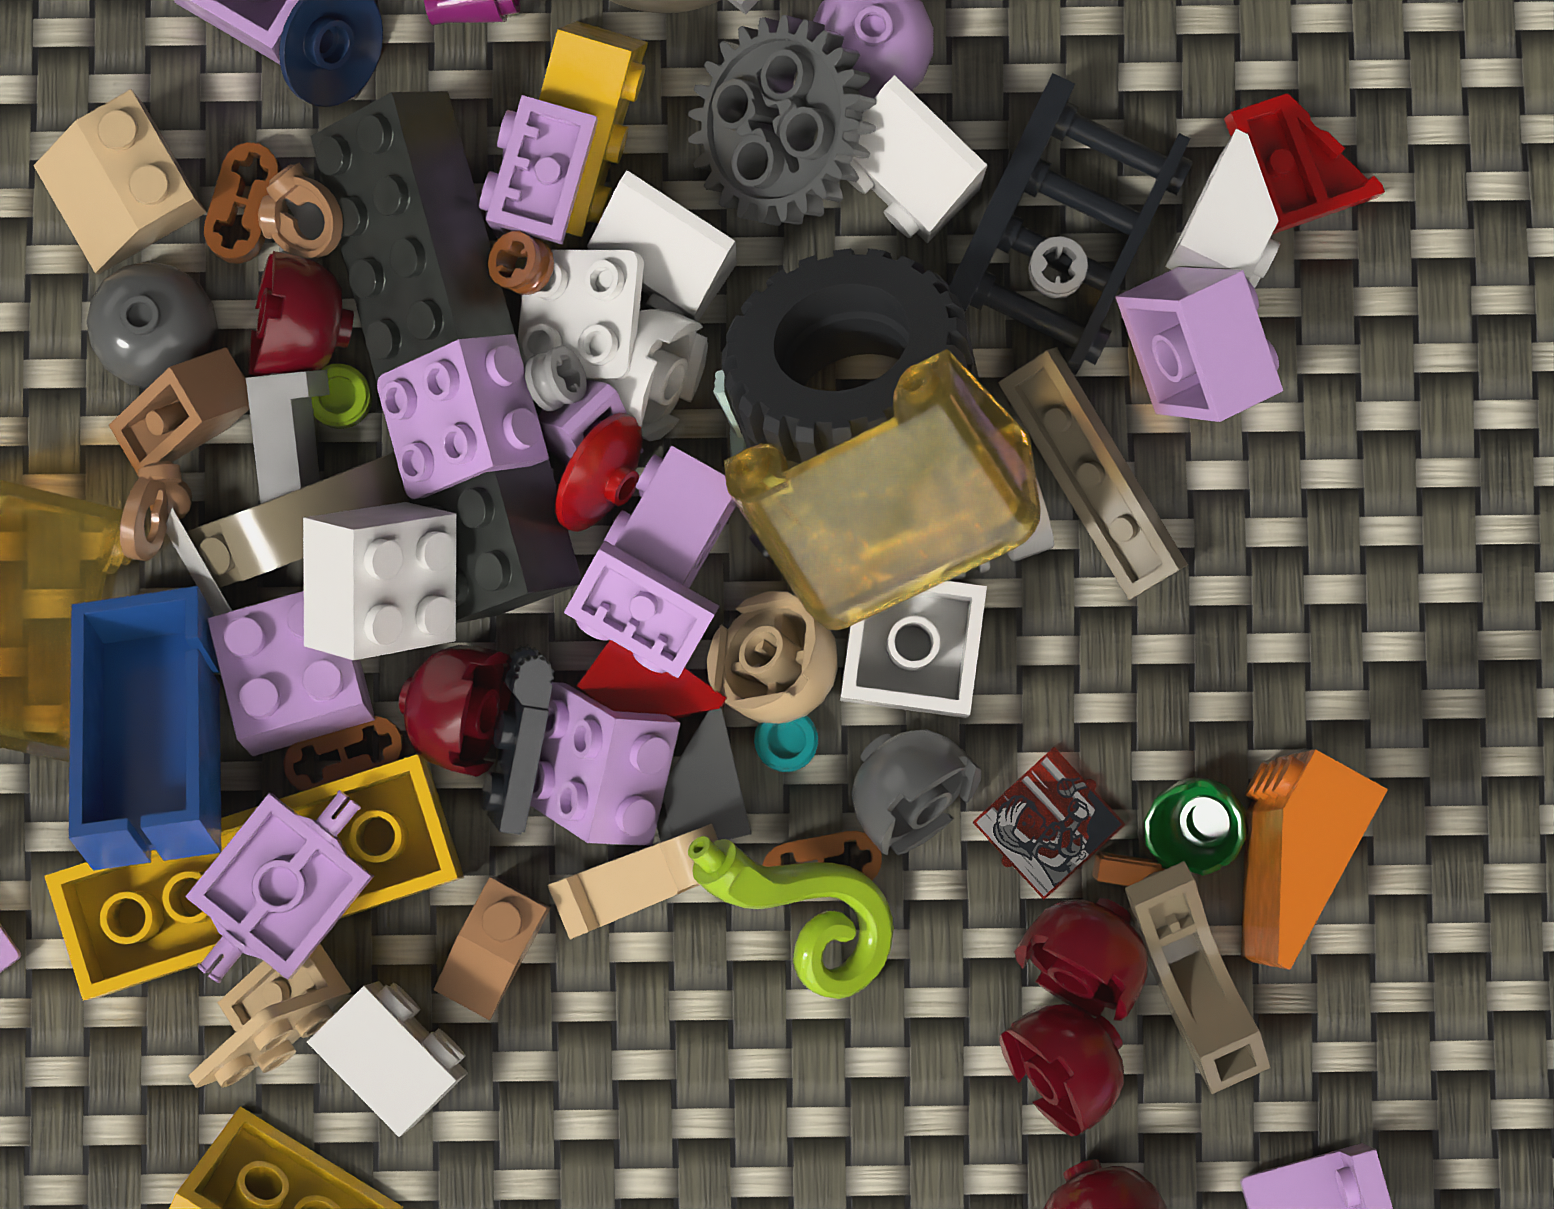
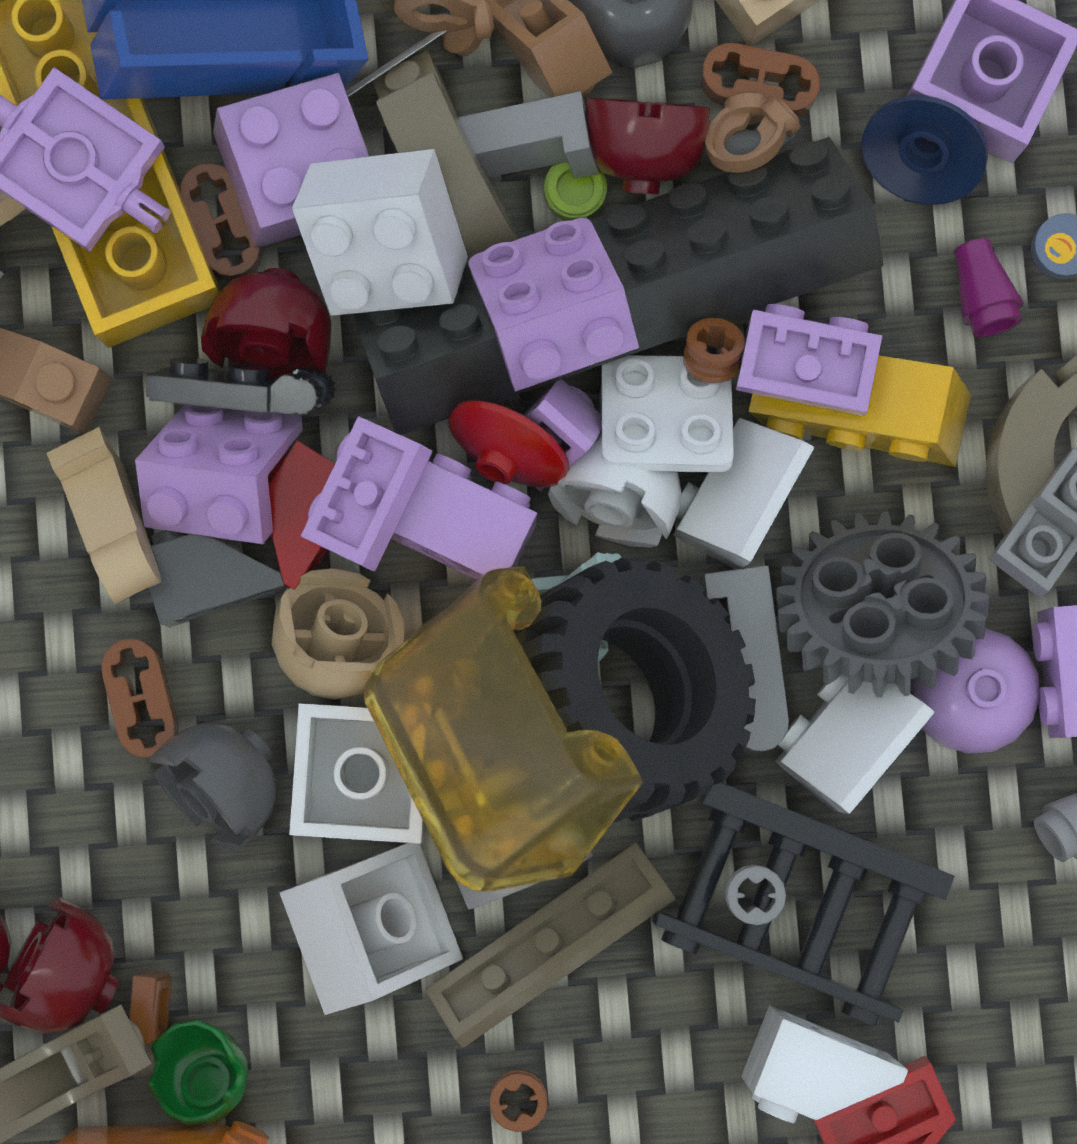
camera: 80 degrees right, 0 degrees up
light grey bush [525,346,586,411] -> none
lime plant [688,836,894,999] -> none
teal tile [754,716,818,772] -> none
piece [972,747,1125,900] -> none
lavender brick [1115,267,1283,422] -> none
none -> white slope [280,843,463,1015]
none -> dark orange bush [490,1069,548,1132]
none -> light grey leg [700,566,789,751]

